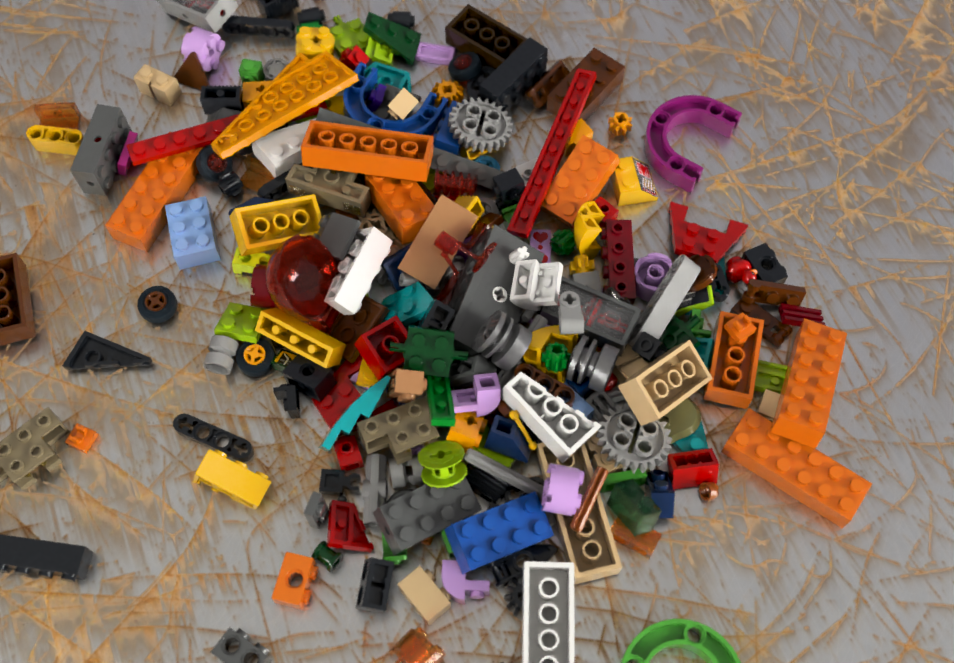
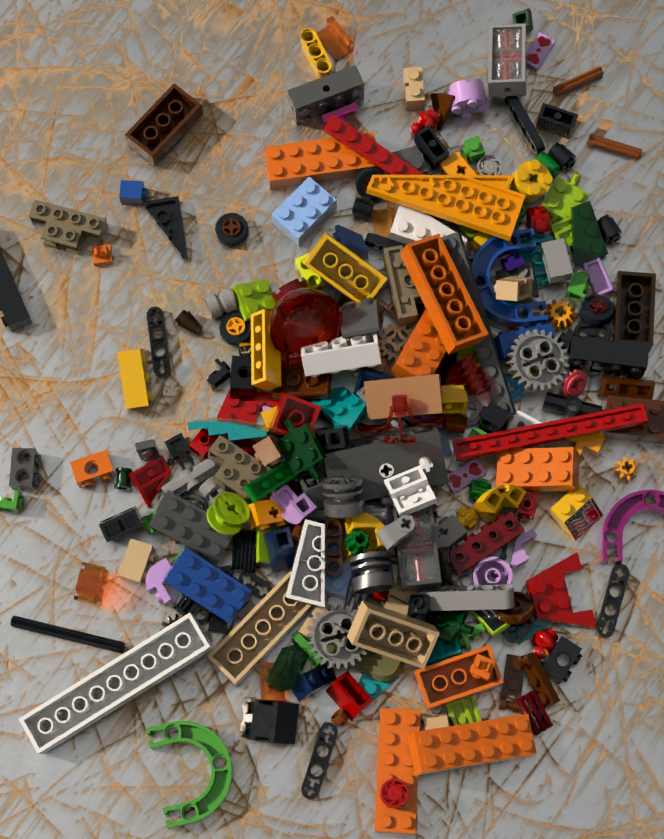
camera: 60 degrees right, 10 degrees up
light grey axle [464,448,543,501] -> none
yellow hinge [509,410,537,450] -> none
lavender brick [541,463,584,516] -> none
dark orange axle [570,466,608,533] -> none
none -> blue brick [119,180,148,206]
none -> dark brown cone [175,309,204,336]
none -> black piece [240,697,299,744]
none -> black beam [301,722,338,800]
none -> red wheel [380,778,409,808]
none -> red animal [410,109,440,135]
none -> lavender slope [510,528,537,571]
none -> light grey brick [540,238,575,284]
none -> black piece [542,392,603,418]
none -> coral gear [561,369,587,397]
none -> bright green brick [565,271,590,303]
none -> black beam [596,564,629,639]

